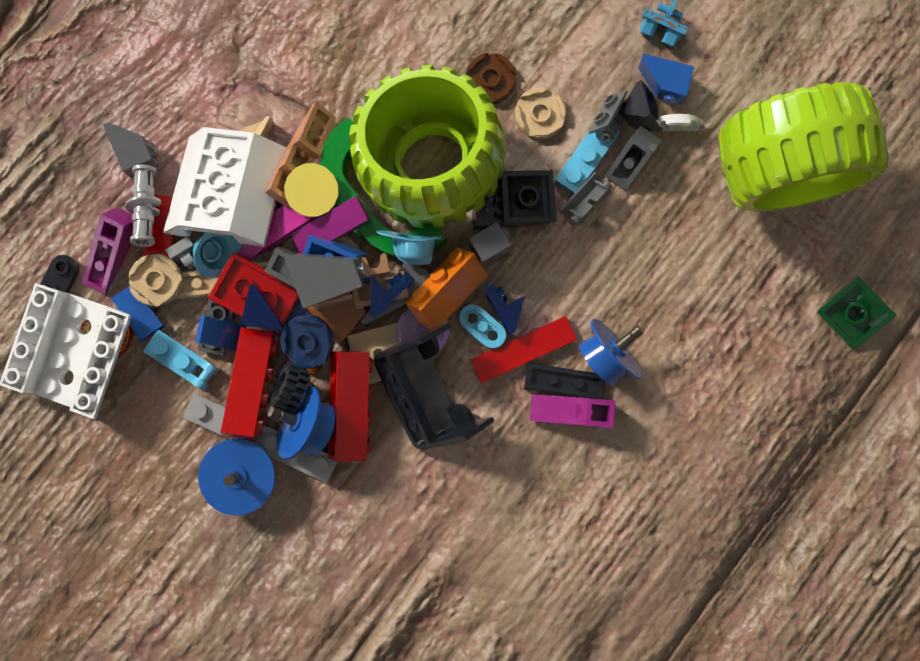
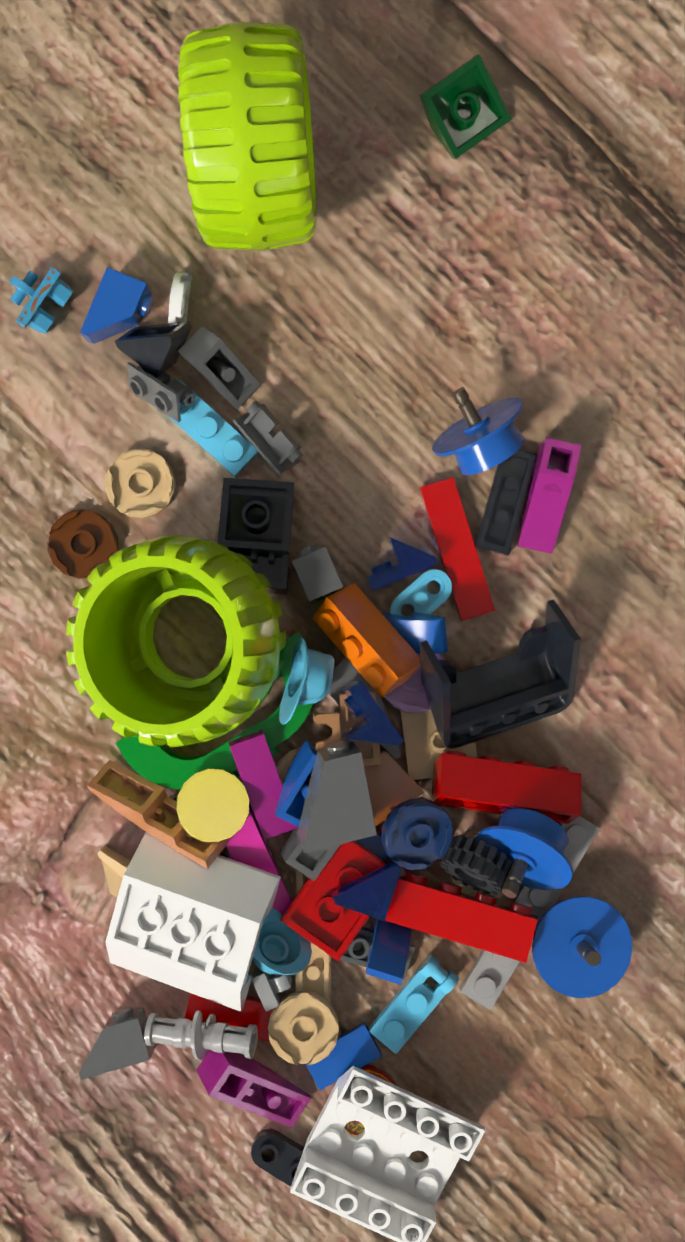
camera: 80 degrees left, 5 degrees up
none -> blue slope [381,612,448,654]

